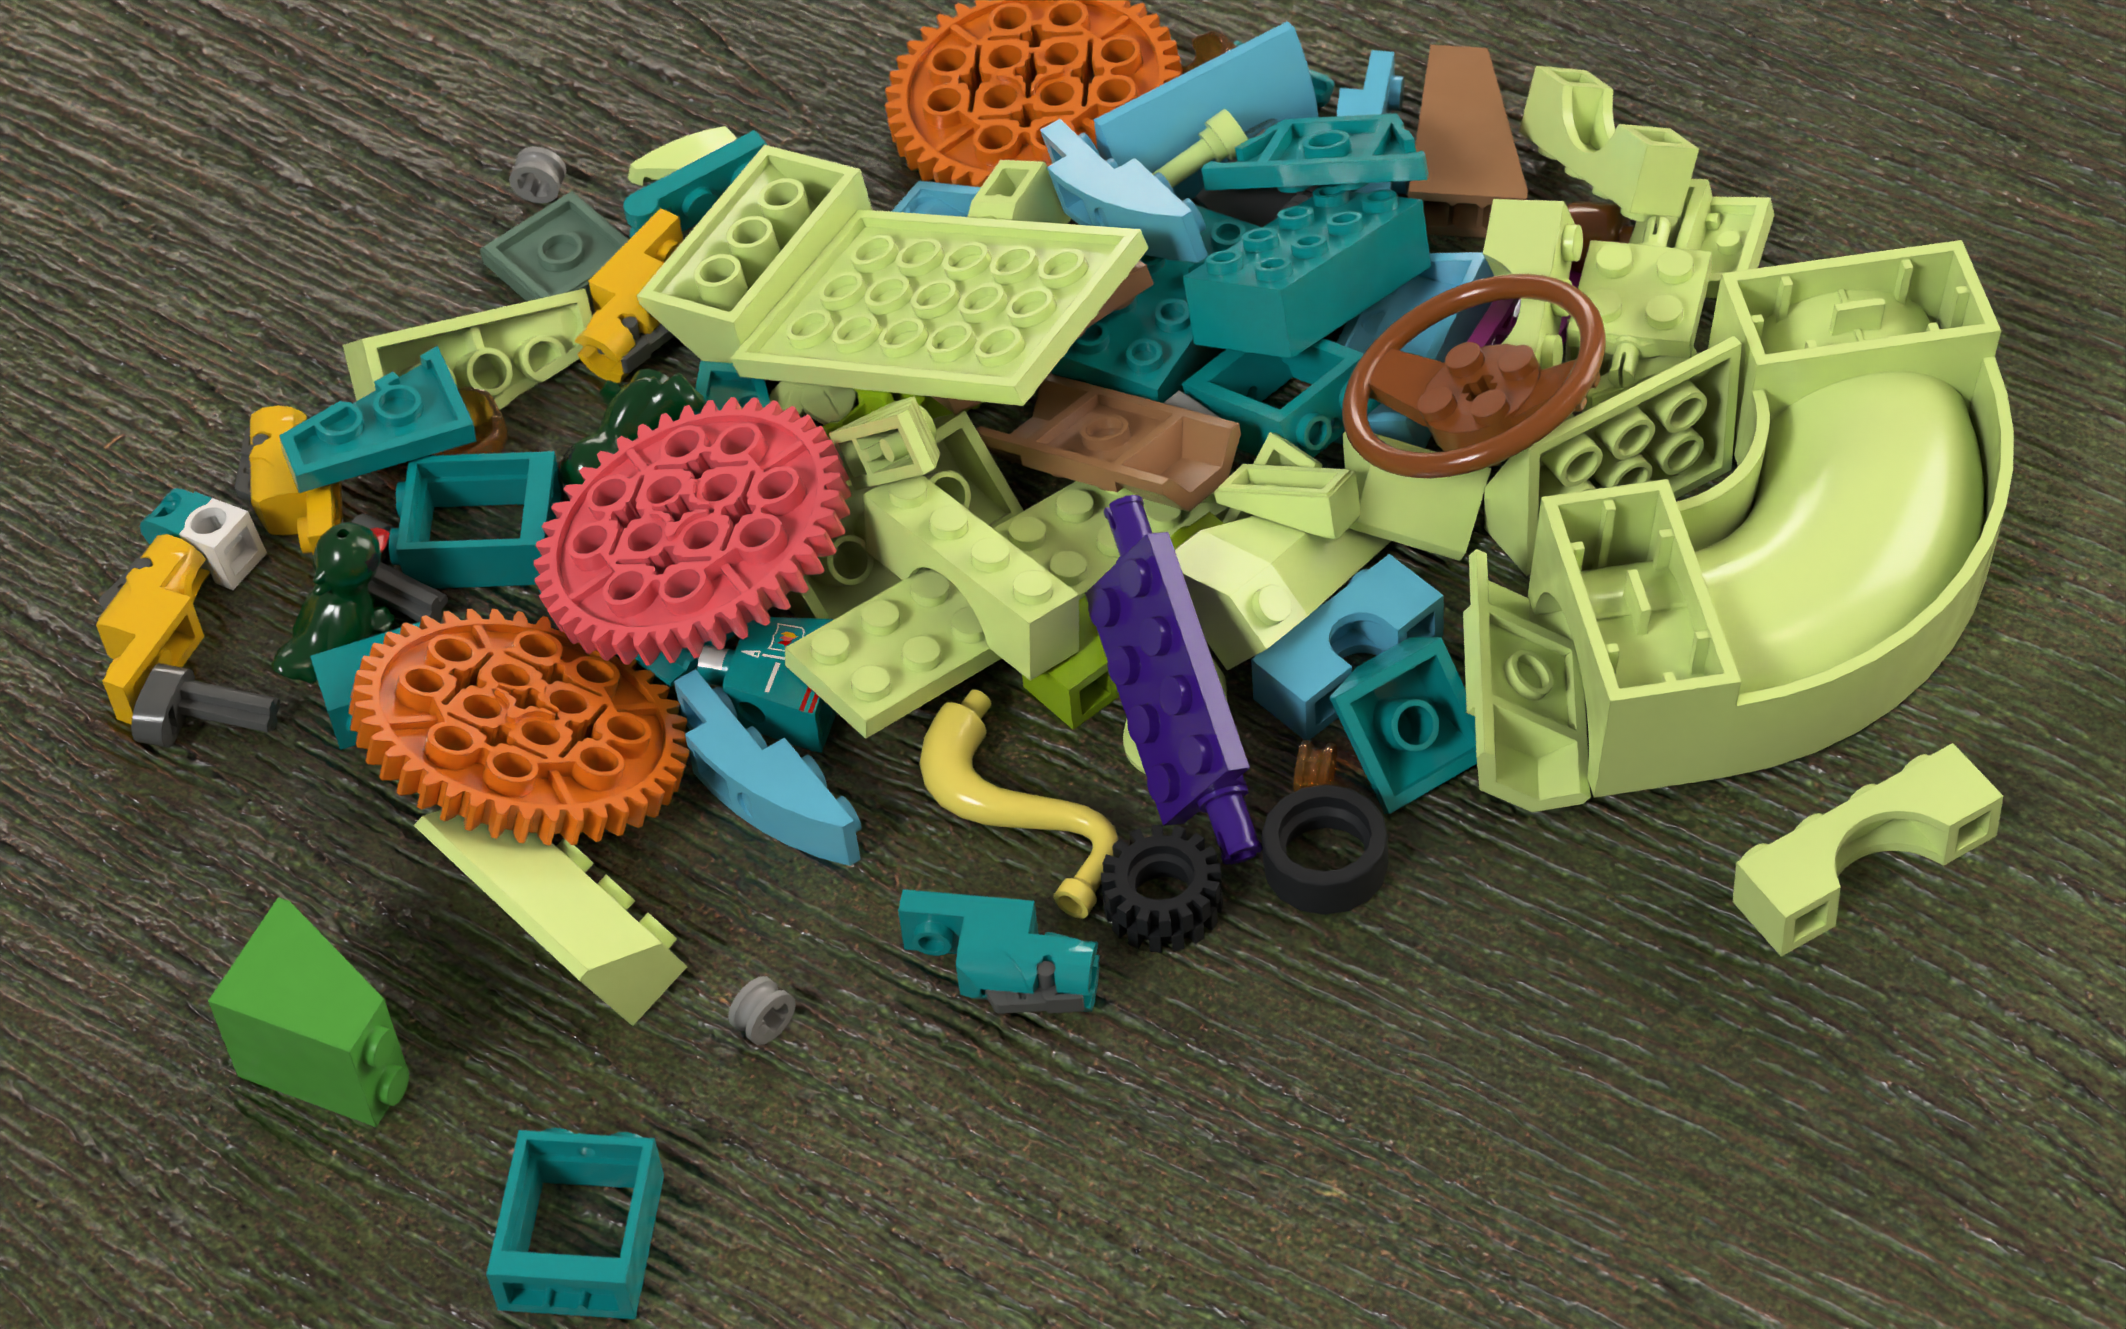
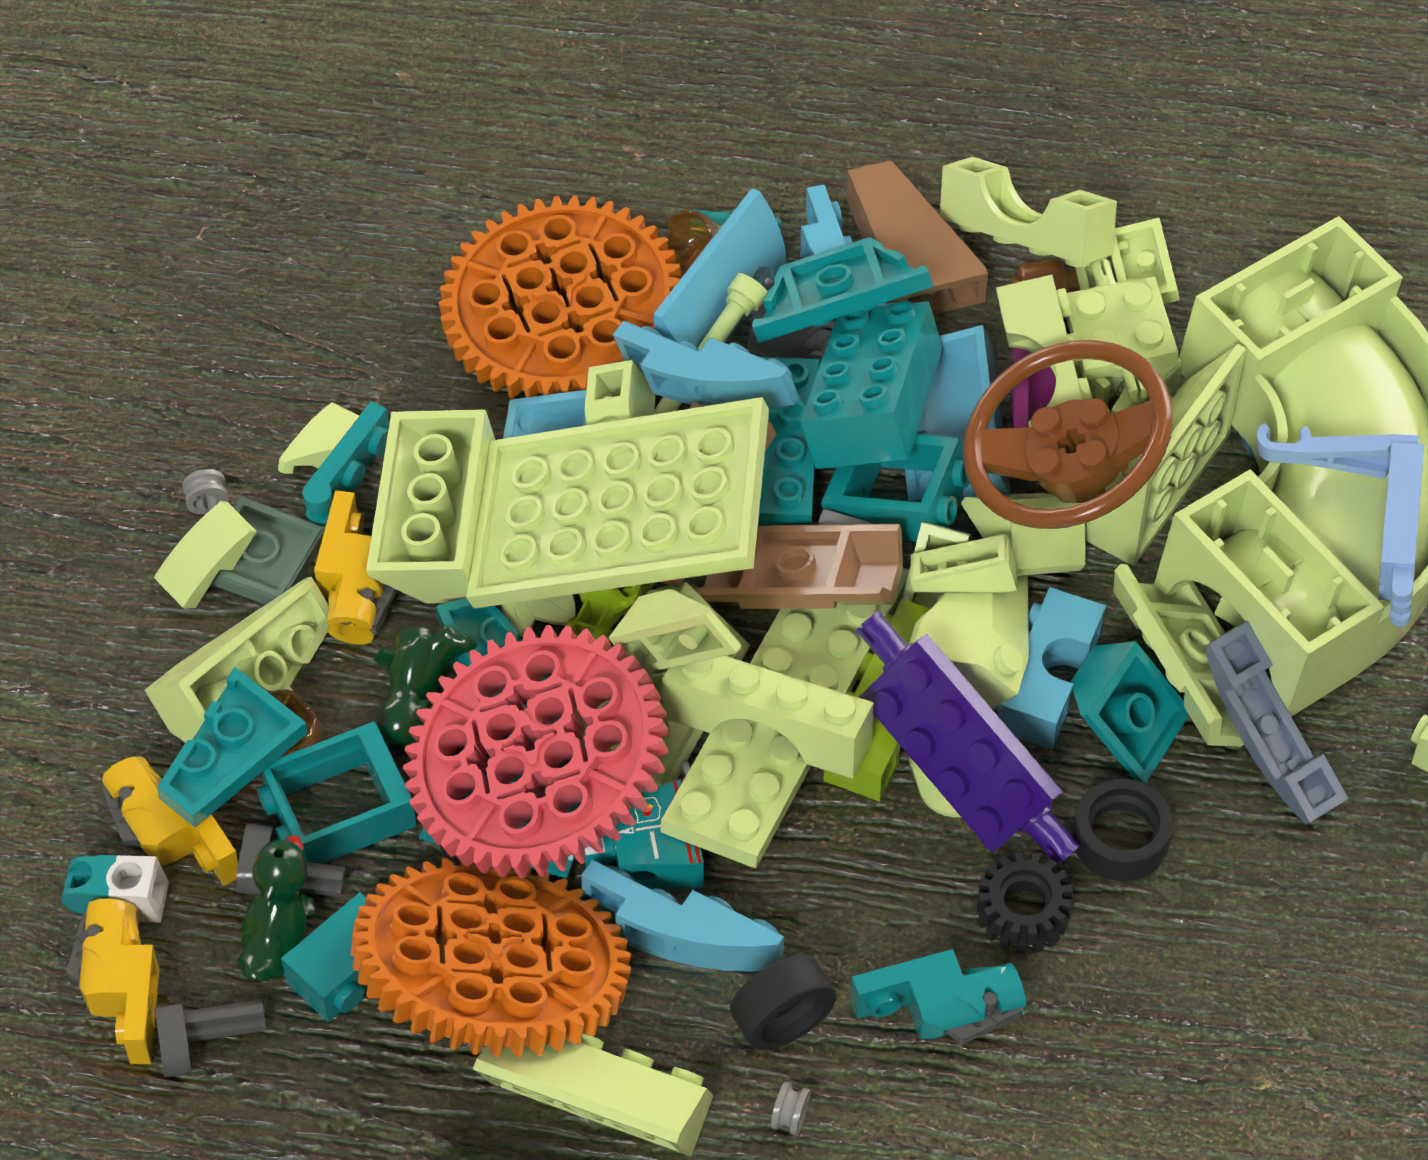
camera: 30 degrees left, 5 degrees up
light yellow animal [919,690,1119,919] -> none
clear orange bush [1293,739,1337,792] -> none
none -> yellowish green slope [154,501,257,608]
none -> black tyre [730,955,837,1050]
none -> sand blue slope [1205,621,1349,824]
none -> light blue hinge [1257,423,1425,627]

